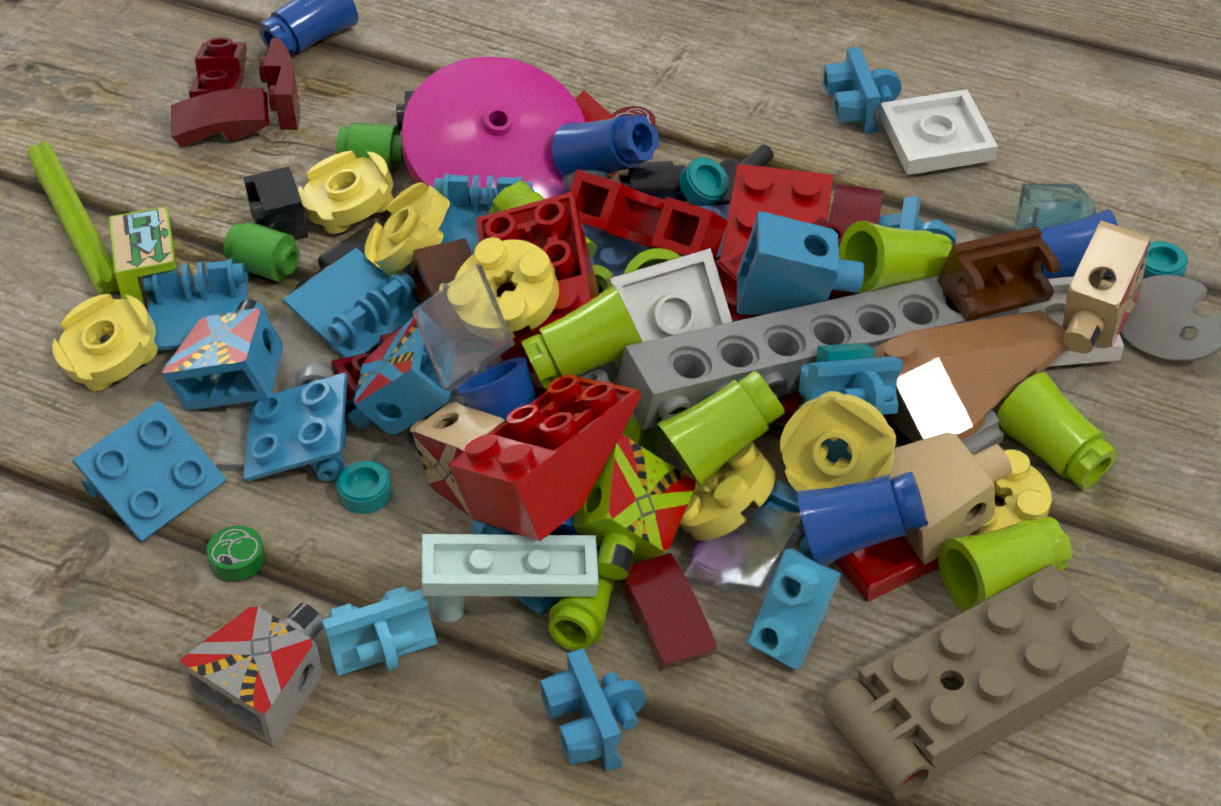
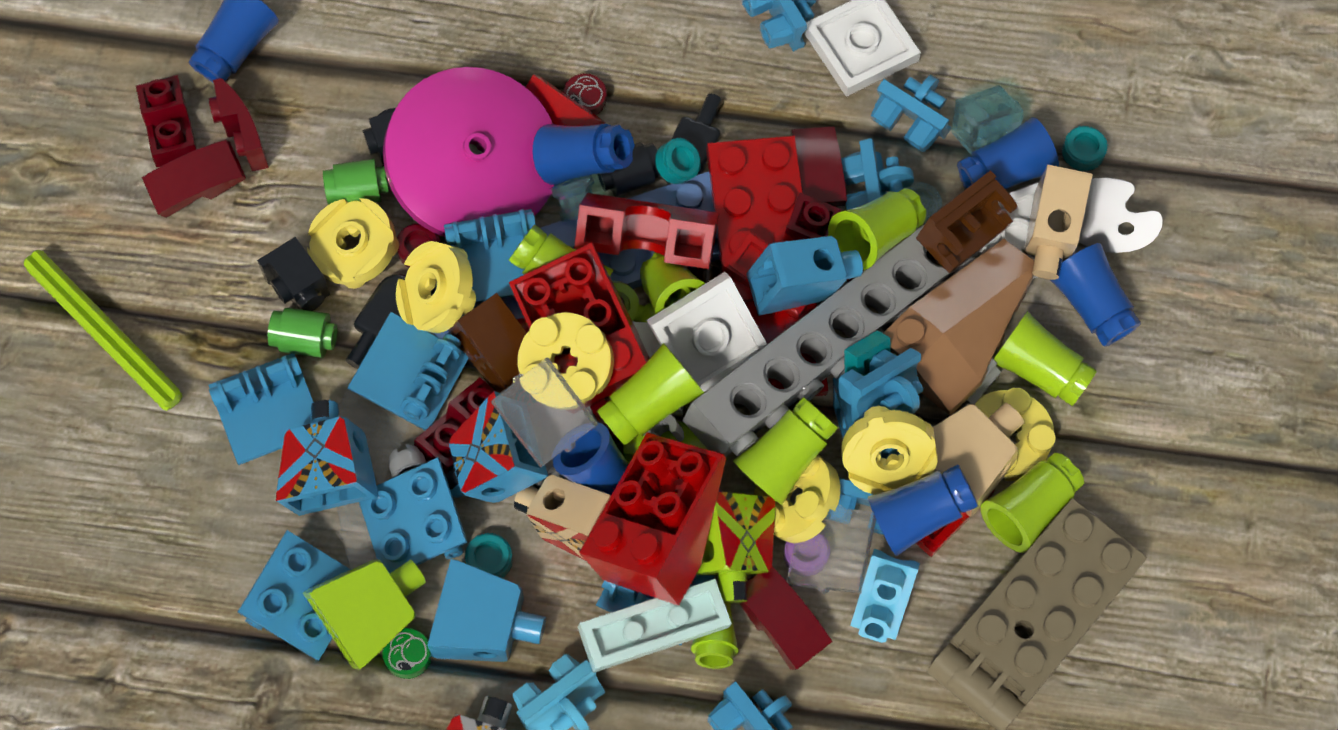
camera: 20 degrees left, 20 degrees up
light yellow plate [52,294,158,392] -> none
panel [109,207,176,307] -> none
none -> lime torso [303,560,426,670]
none -> dark azure torso [427,559,546,662]
none -> dark azure hips [871,75,951,152]
none -> blue plant [1049,243,1141,347]

